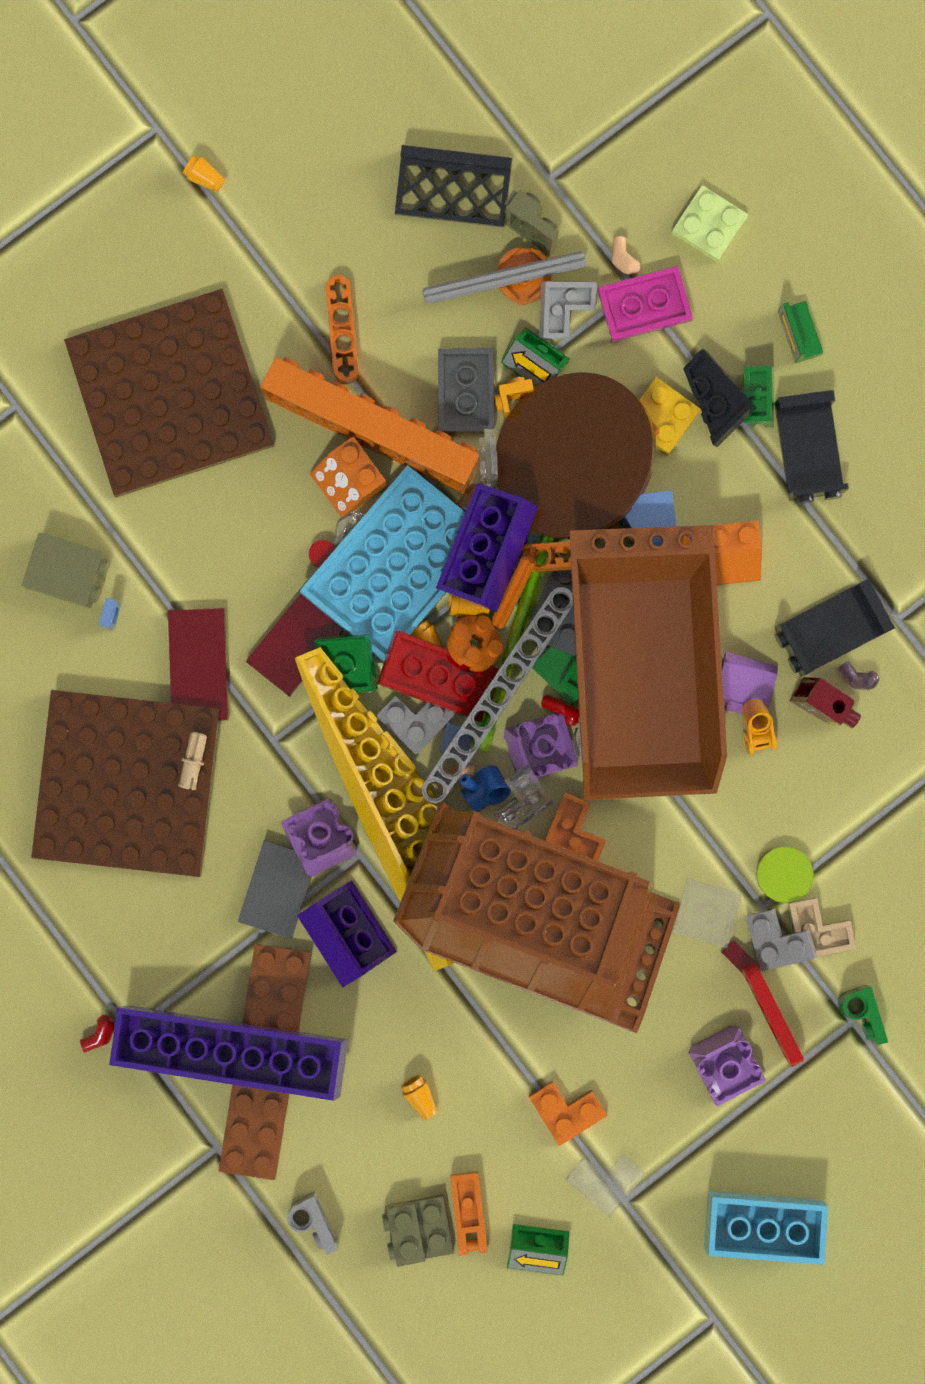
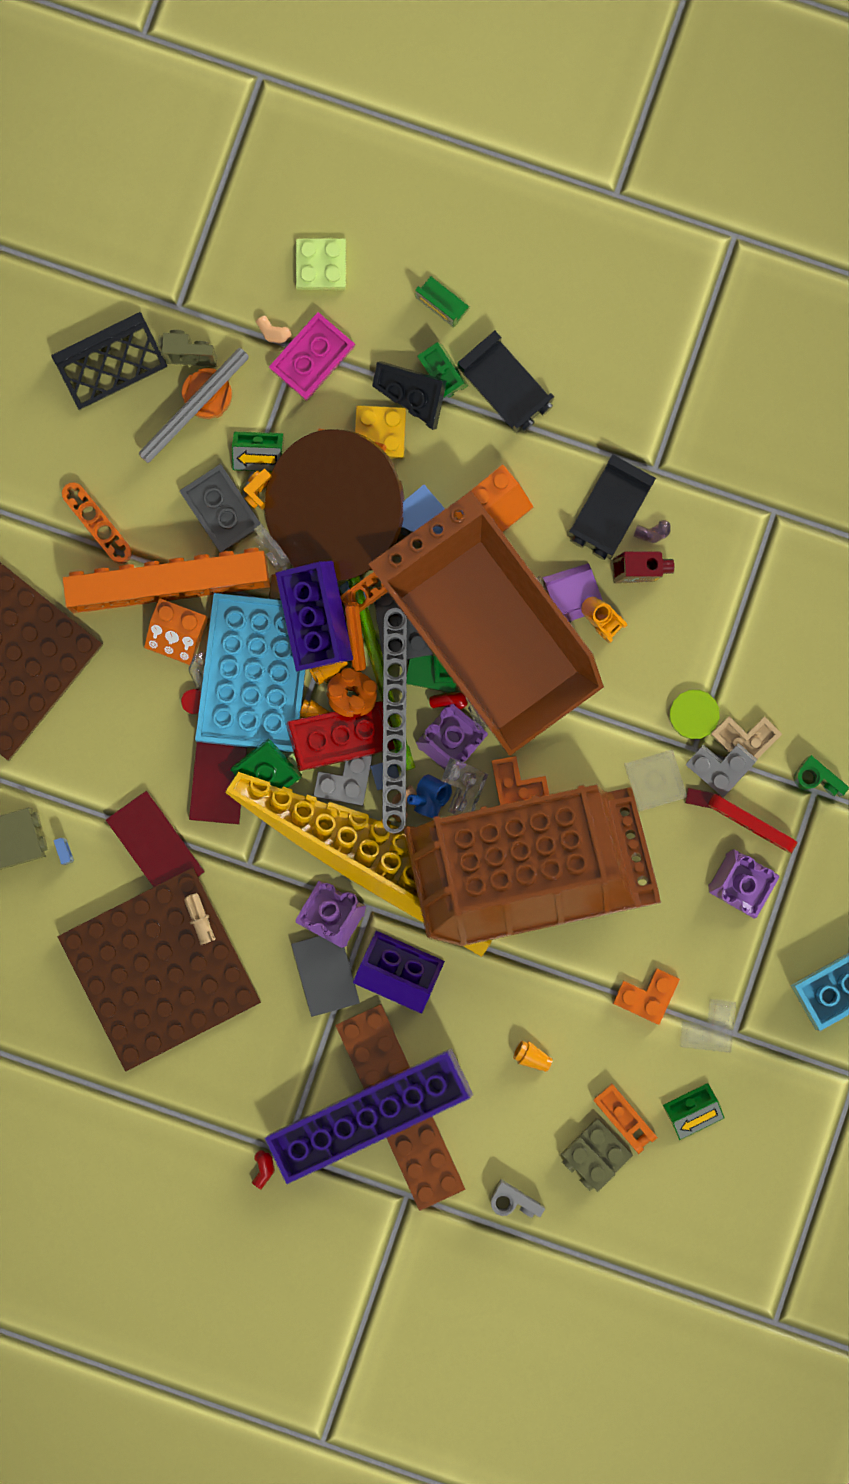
camera: 30 degrees left, 0 degrees up
light grey plate [539,281,597,338] -> none

